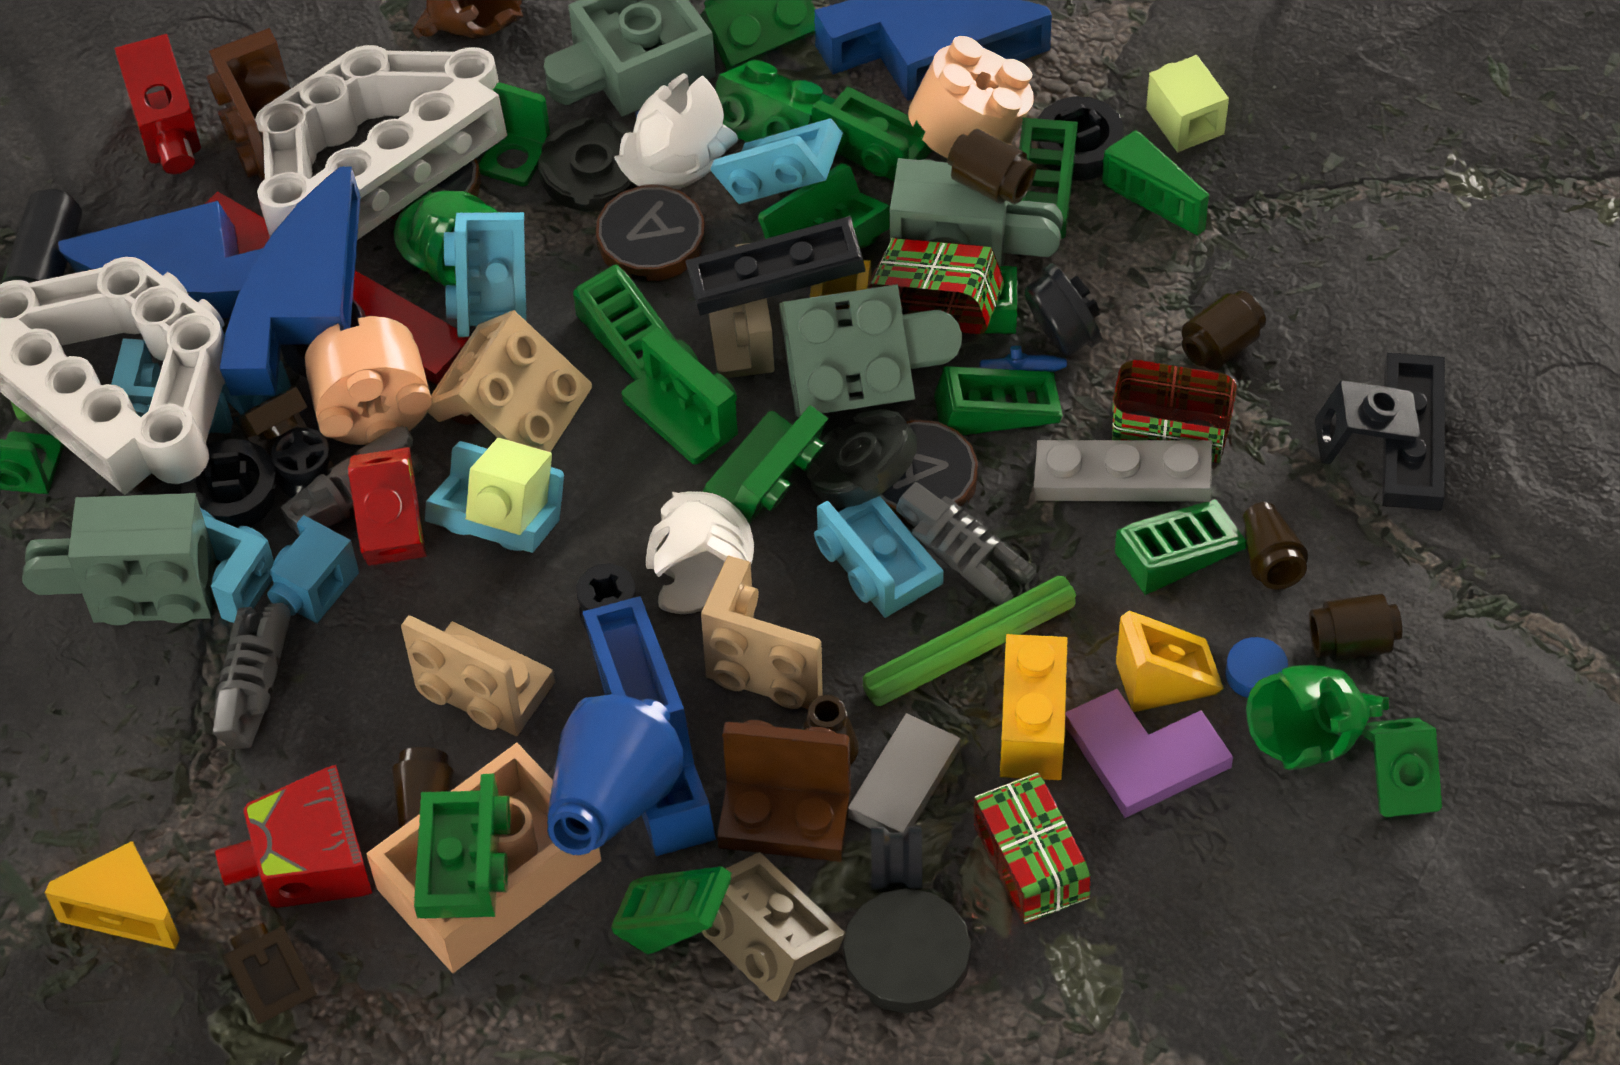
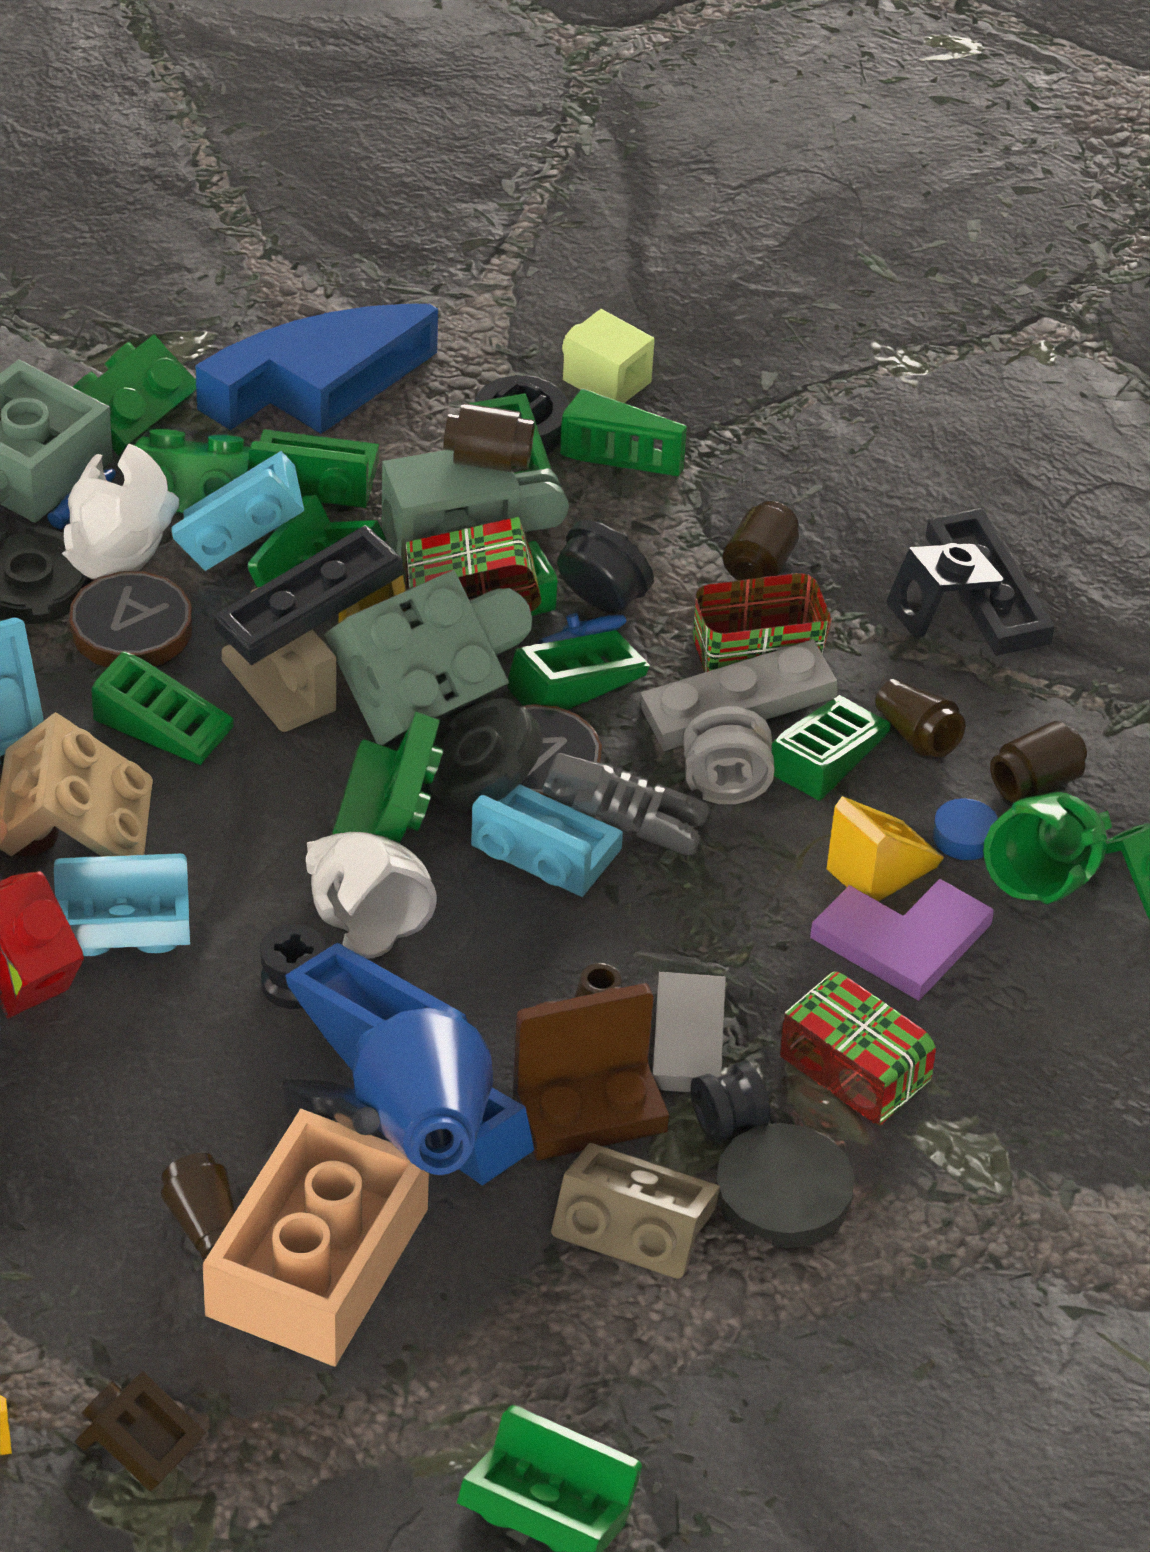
camera: 30 degrees left, 10 degrees down
red torso [215,765,372,908] -> none
tan bracket [401,615,555,737] -> none
green bracket [414,774,511,919] -> none
yellowish green brick [465,437,552,535] -> none
green slope [611,866,732,955] -> none
green bracket [622,326,738,465] -> none
tan bracket [701,555,823,709] -> none
bright green axle [862,576,1076,706] -> none
light nougat brick [908,36,1033,158] -> none
yellow brick [1000,634,1067,780] -> none
none -> black piece [282,1079,380,1135]
none -> light grey wheel [683,707,774,804]

